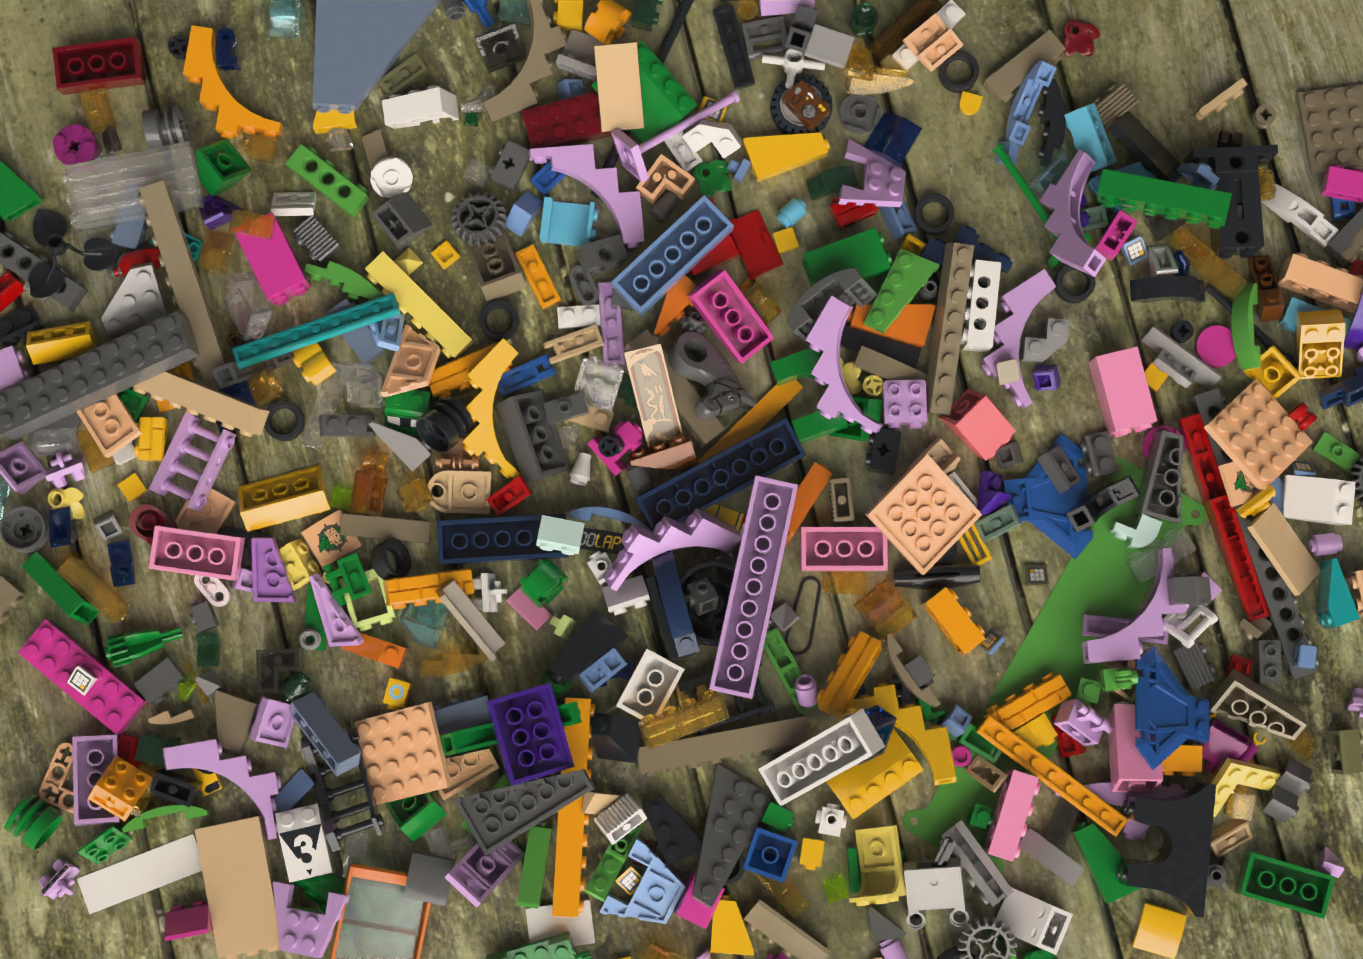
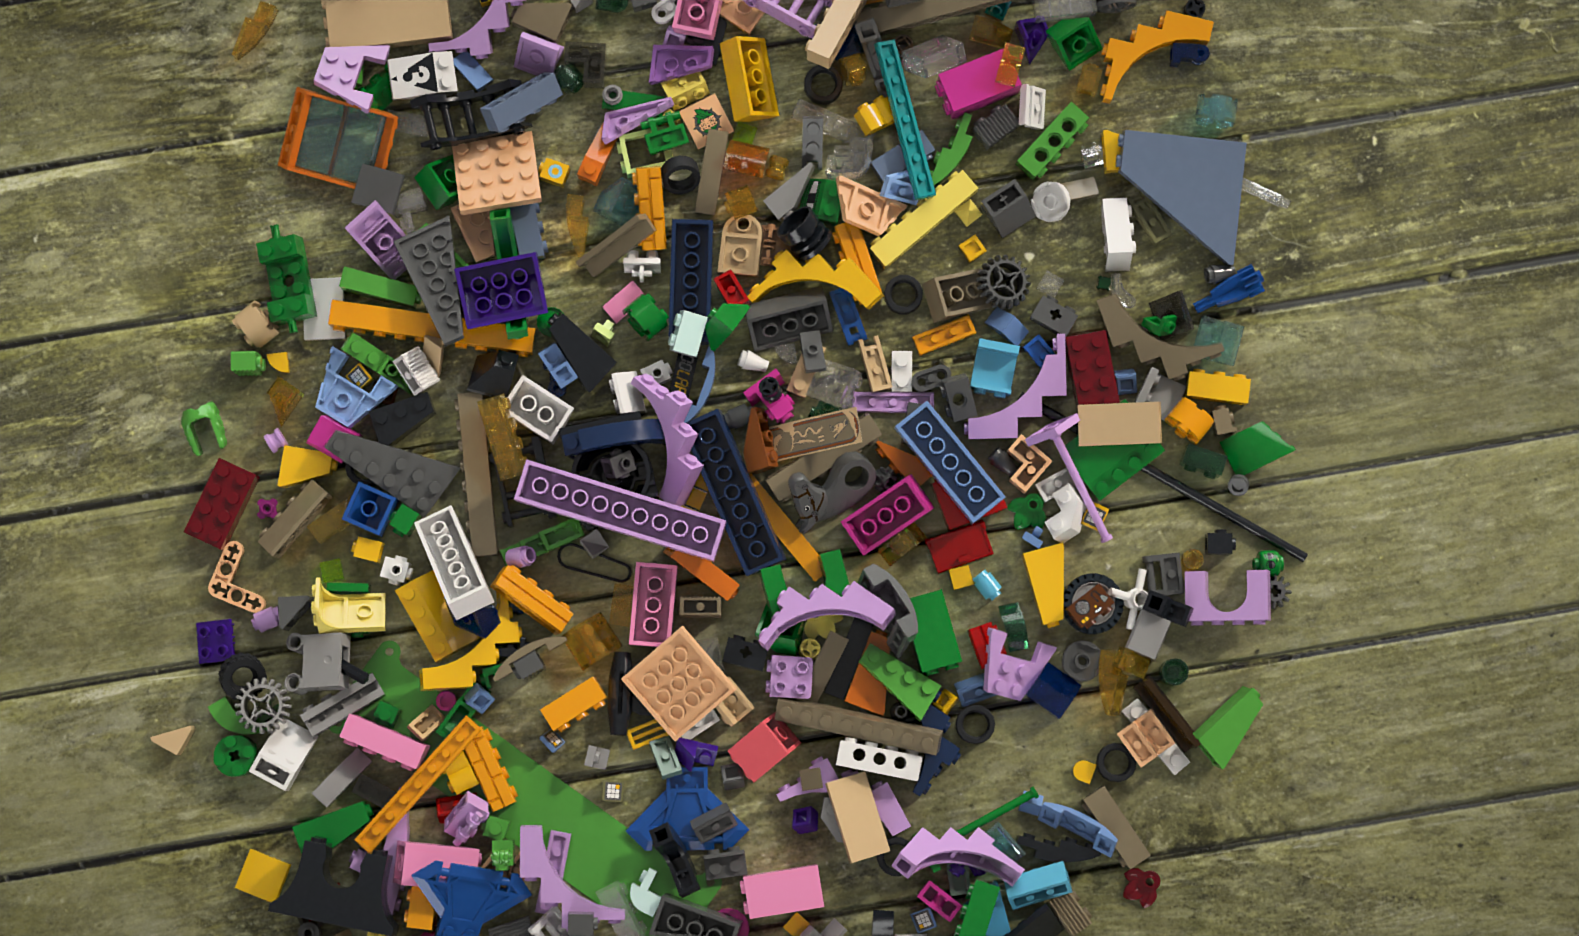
camera: 95 degrees right, 0 degrees up
black plate [713,4,755,90] -> none
none -> light grey bracket [584,745,610,770]
none -> green slope [705,303,750,352]
none -> tan tile [825,771,890,864]
none -> green bracket [1141,315,1177,336]

